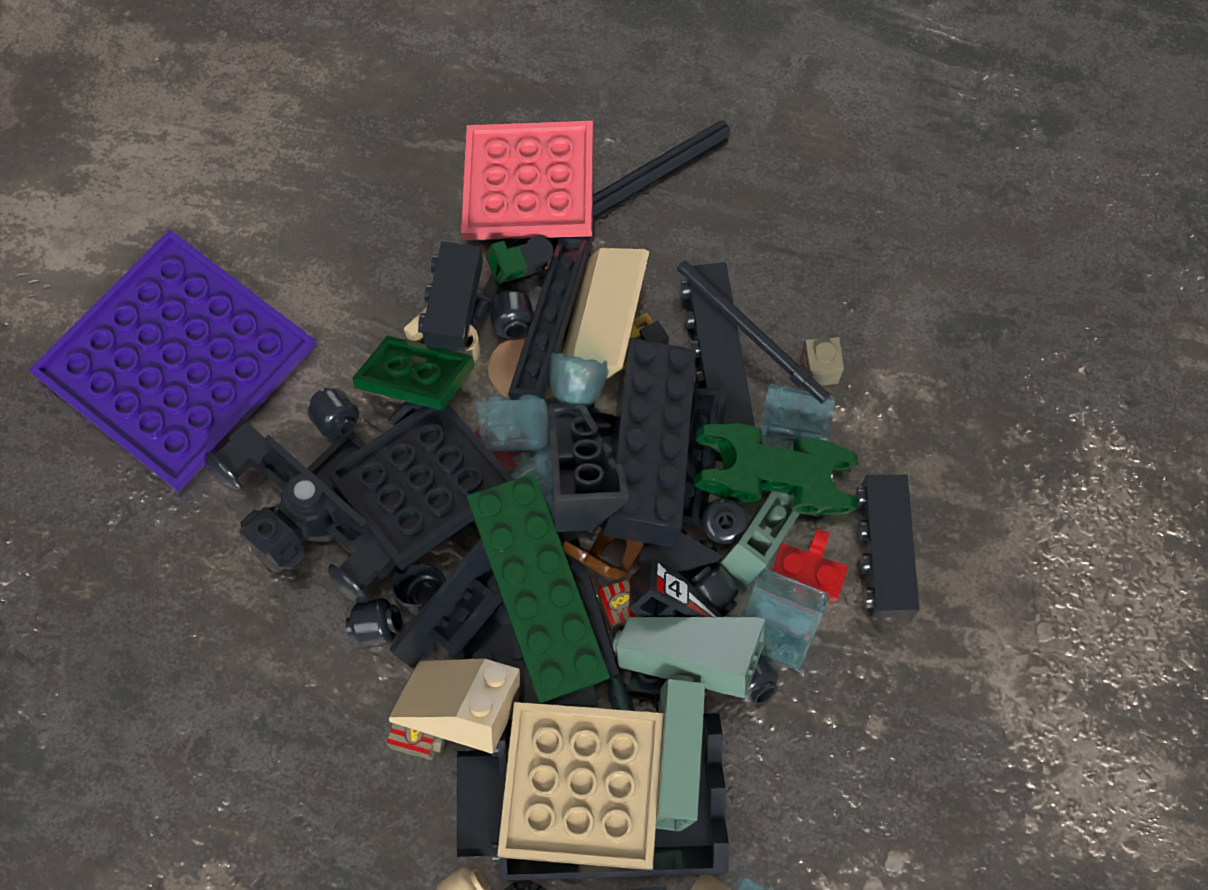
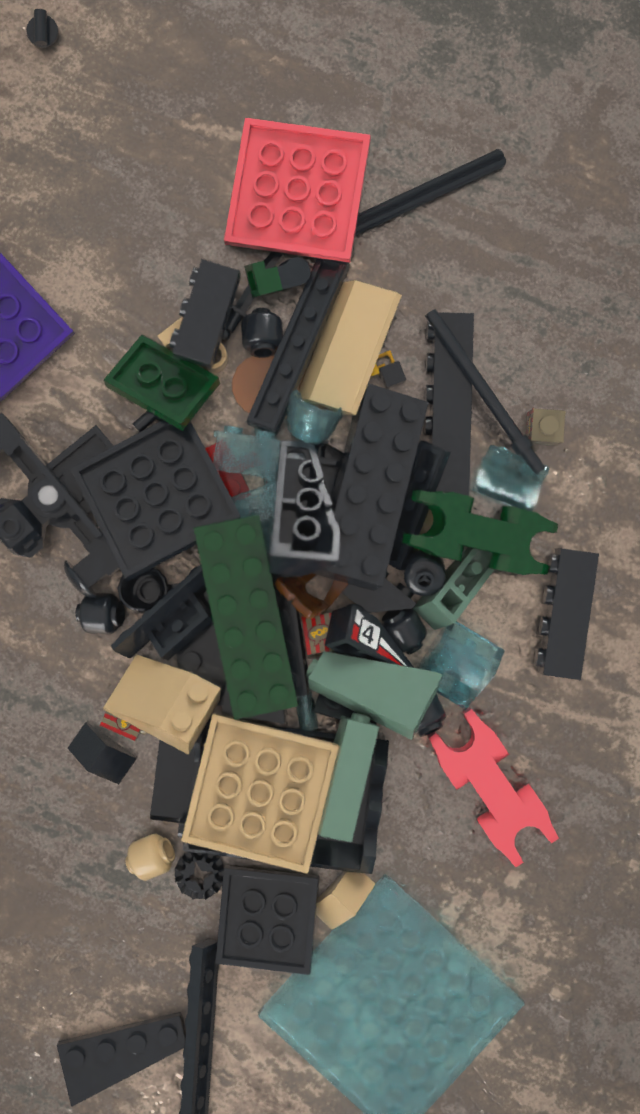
camera: 10 degrees right, 20 degrees up
black head [308,388,359,438] -> none
red plate [770,528,849,602] -> none
none -> black plate [26,9,59,48]
none -> black slope [67,722,137,784]
none -> coral piece [427,707,559,867]

